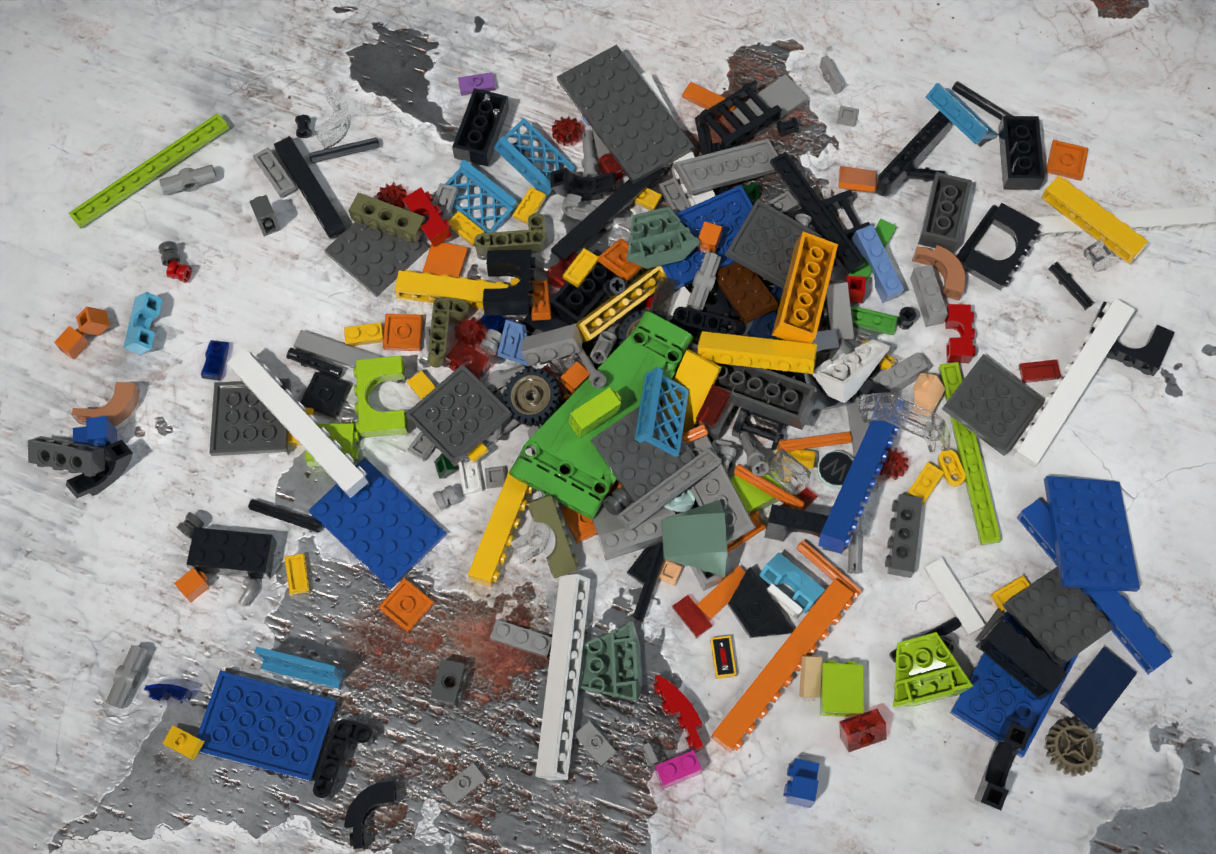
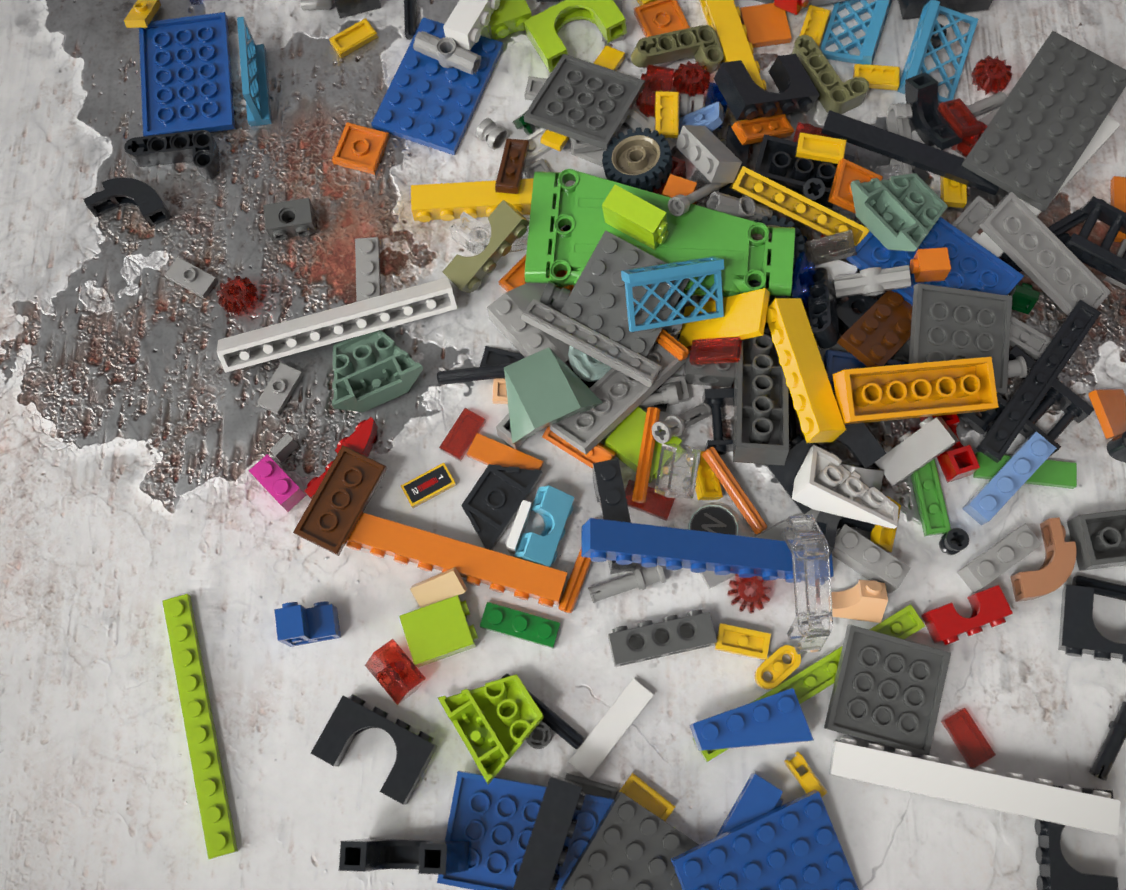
camera: 70 degrees right, 5 degrees up
none -> clear red gear [216,275,259,316]
none -> reddish brown tile [293,445,388,556]
none -> black arch [310,694,438,805]
none -> light grey piece [413,31,481,75]
none -> green plate [480,602,560,649]
none -> reddish brown tile [495,139,529,194]
none -> yellow plate [655,91,679,138]
none -> blue wedge [689,688,814,751]
none -> yellow bar [784,751,828,798]
none -> clear blue slope [792,252,816,308]
none -> clear red tile [938,98,983,139]

